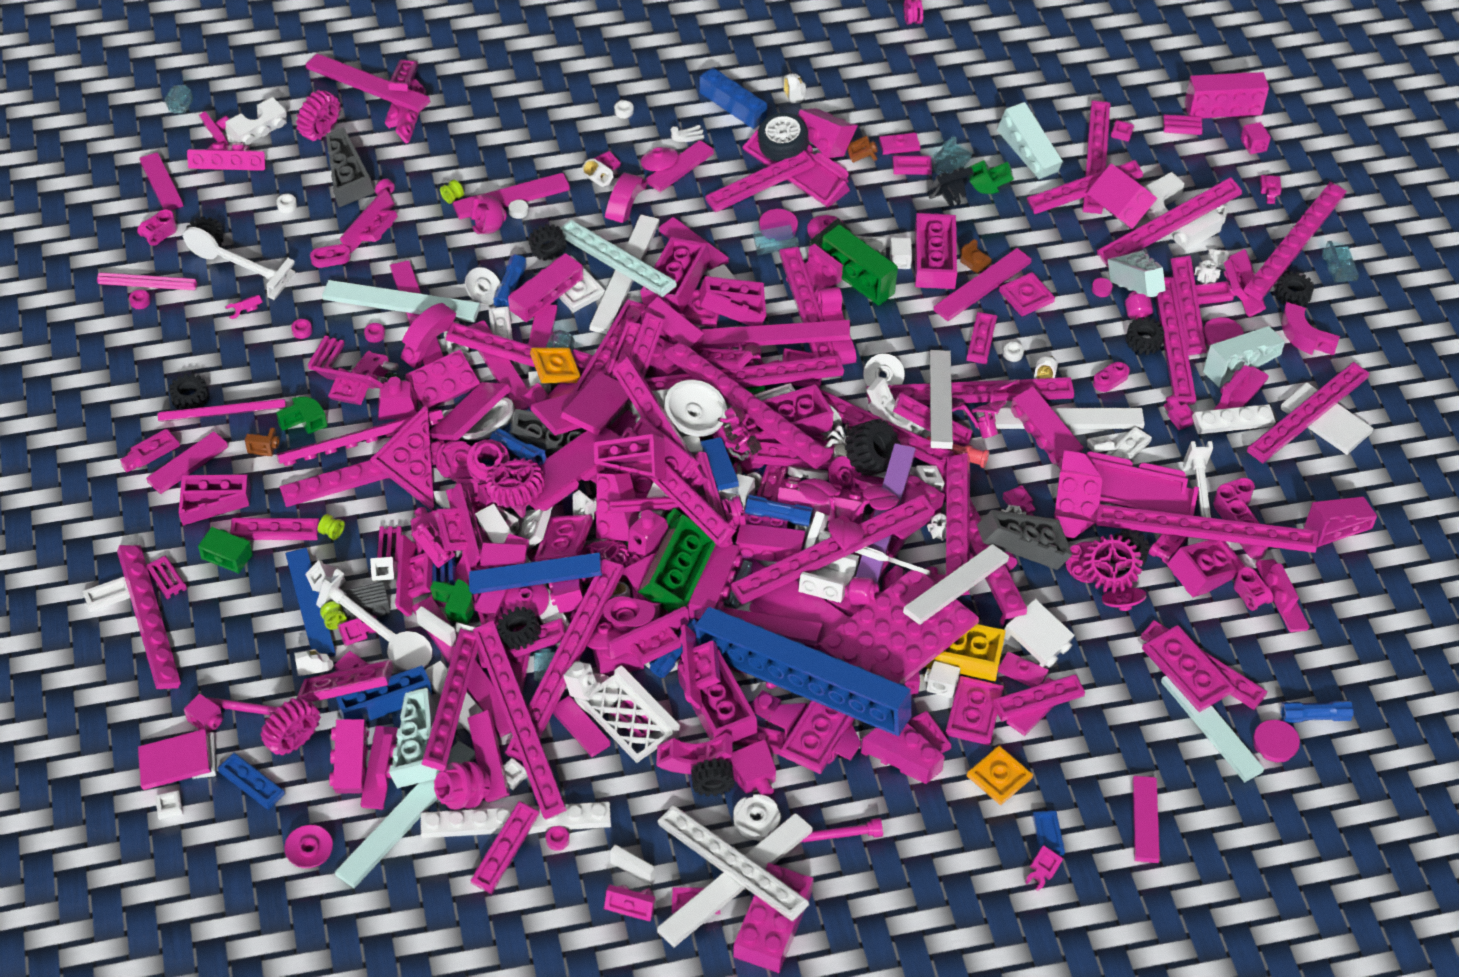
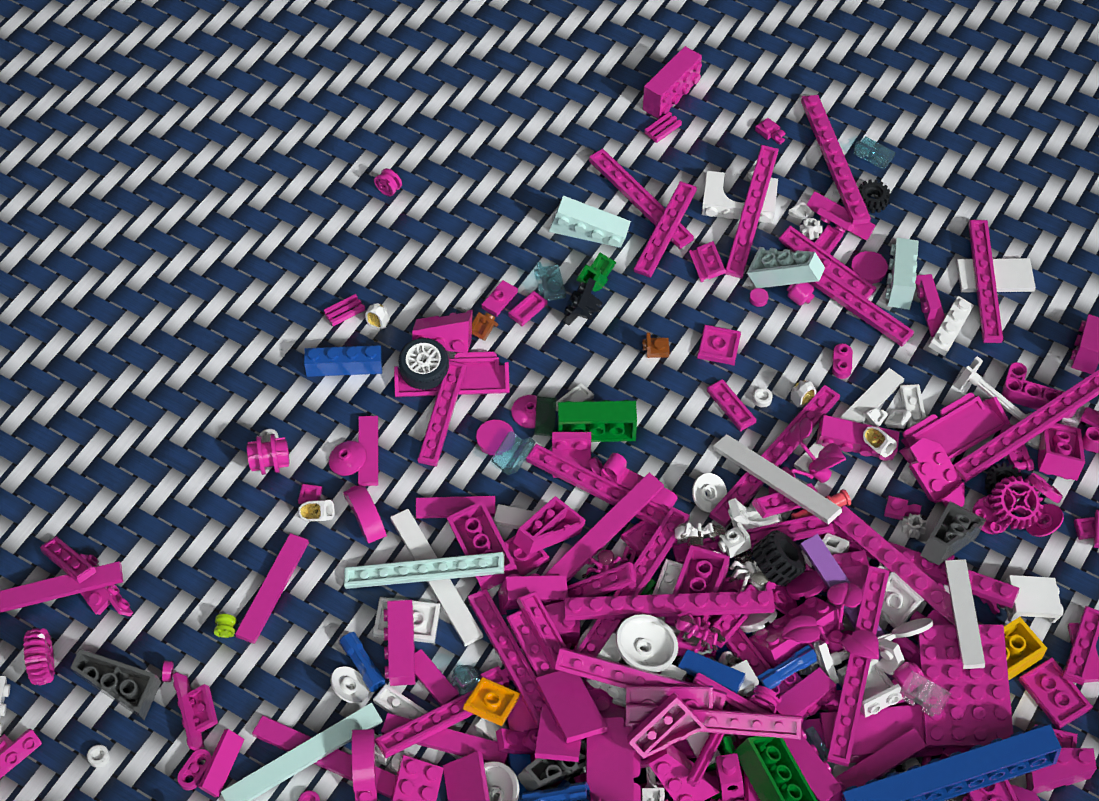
camera: 45 degrees left, 5 degrees up
dark pink cylinder [471,195,506,235] -> none
white tile [509,200,528,219] -> none
black tyre [528,224,567,260] -> none
white piece [671,125,704,142] -> none
white brick [890,238,912,269] -> none
dark pink brick [915,213,957,289] -> none
white brick [924,661,960,698] -> none
dark pink tile [934,248,1031,322] -> none
dark pink plate [998,652,1049,687] -> none
dark pink slope [1086,163,1157,230] -> none
dark pink tile [1111,120,1134,142] -> none
black tyre [1126,317,1164,355] -> none
dark pink plate [1164,395,1194,430] -> none
dark pink brick [1240,122,1271,154] -> none
dark pink arch [1281,302,1340,355] -> none
none -> dark pink tile [198,729,245,797]
none -> dark pink piece [247,434,290,475]
none -> dark pink tile [323,294,365,326]
none -> animal [675,522,725,546]
none -> dark pink plate [689,241,726,283]
none -> white brick [718,522,752,558]
none -> white tile [863,409,889,427]
none -> rock [863,426,897,458]
none -> white bracket [876,638,905,675]
none -> white tile [880,572,924,628]
none -> clear brick [900,671,952,717]
none -> dark pink tile [1027,473,1063,503]

